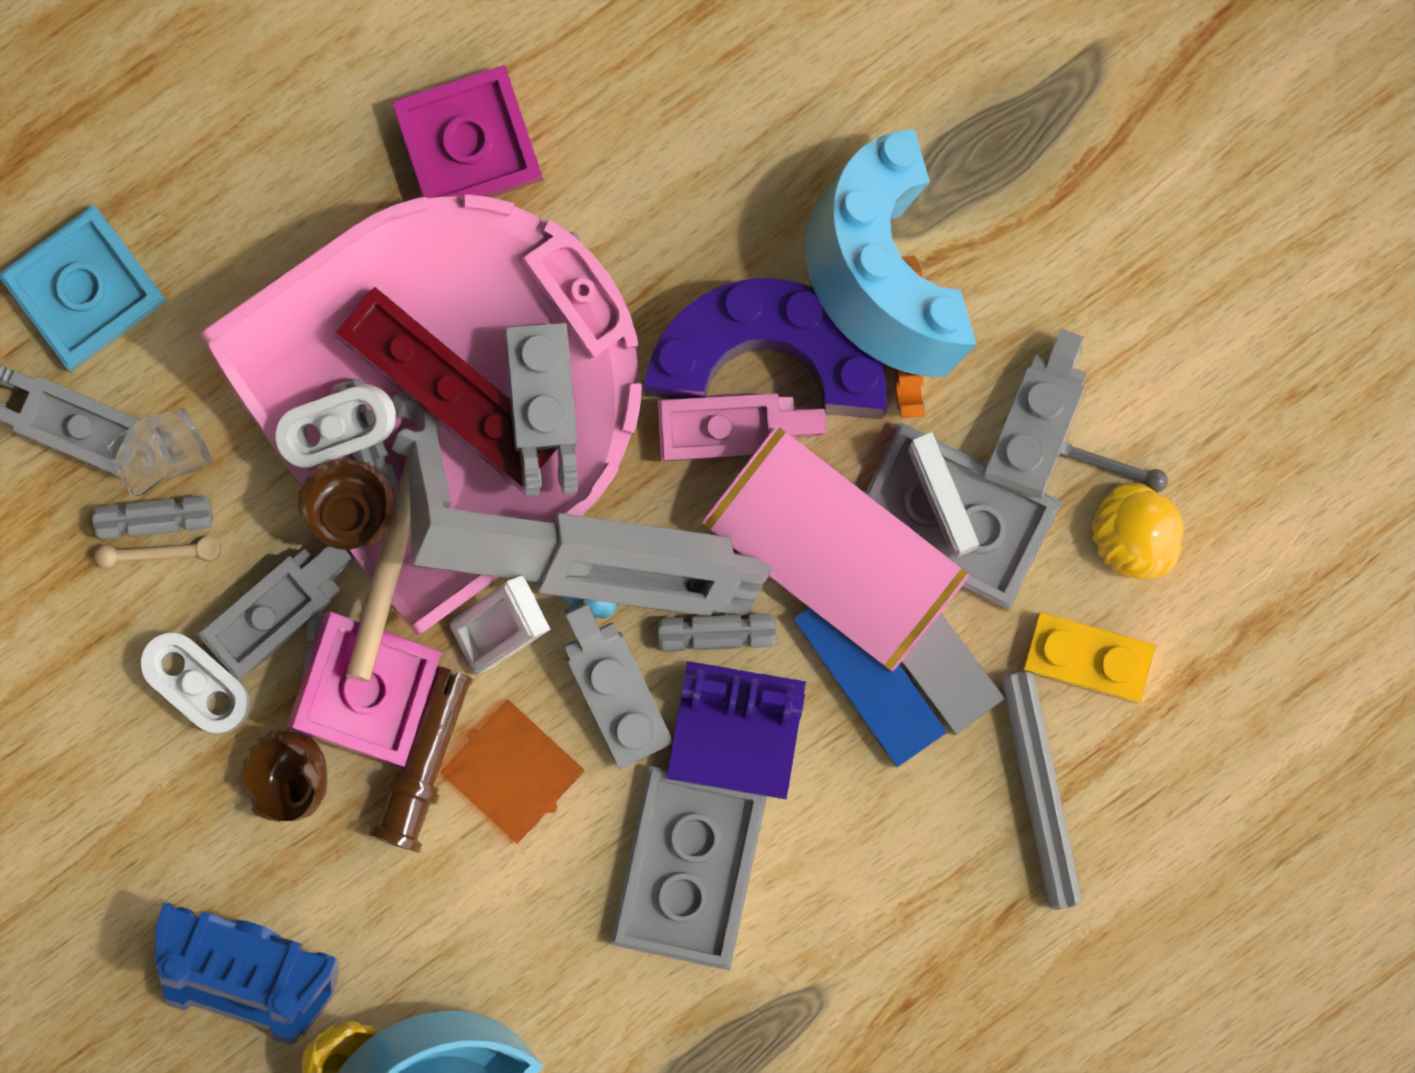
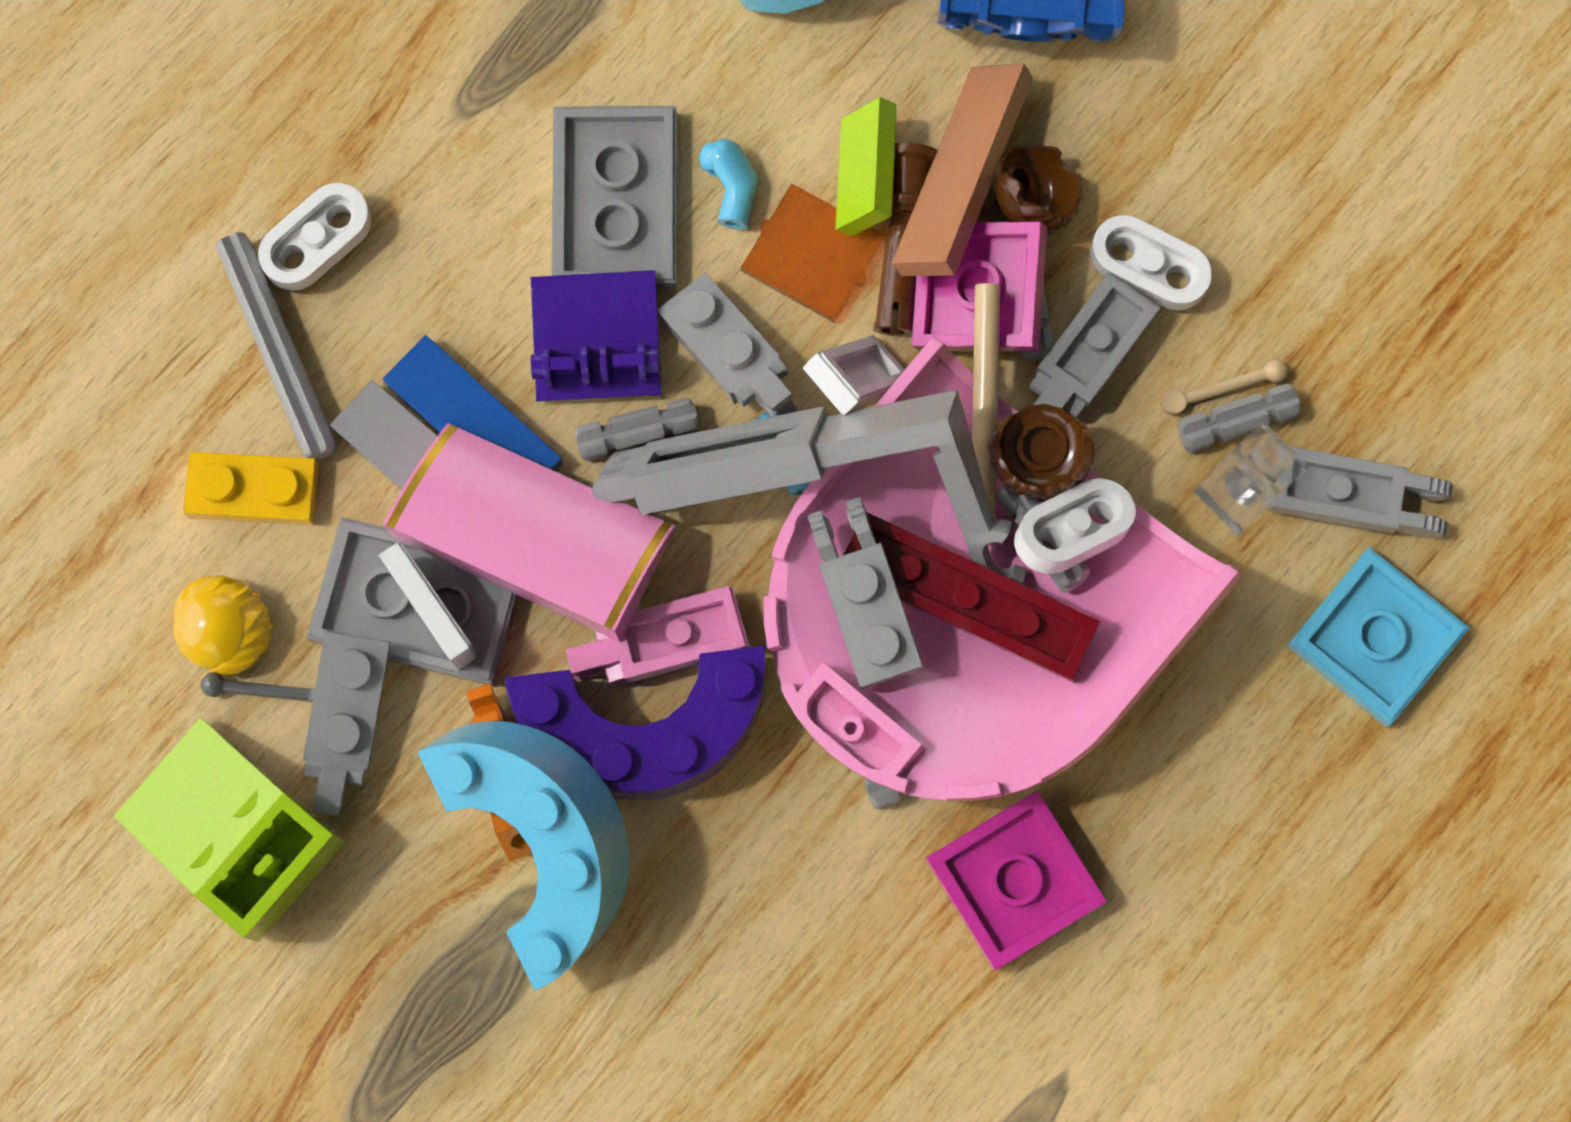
camera: 170 degrees right, 5 degrees down
none -> lime slope [114,718,346,942]
none -> white plate [258,183,371,291]
none -> medium azure arm [699,138,759,230]
none -> lime tile [835,97,897,236]
none -> nougat tile [892,63,1033,276]

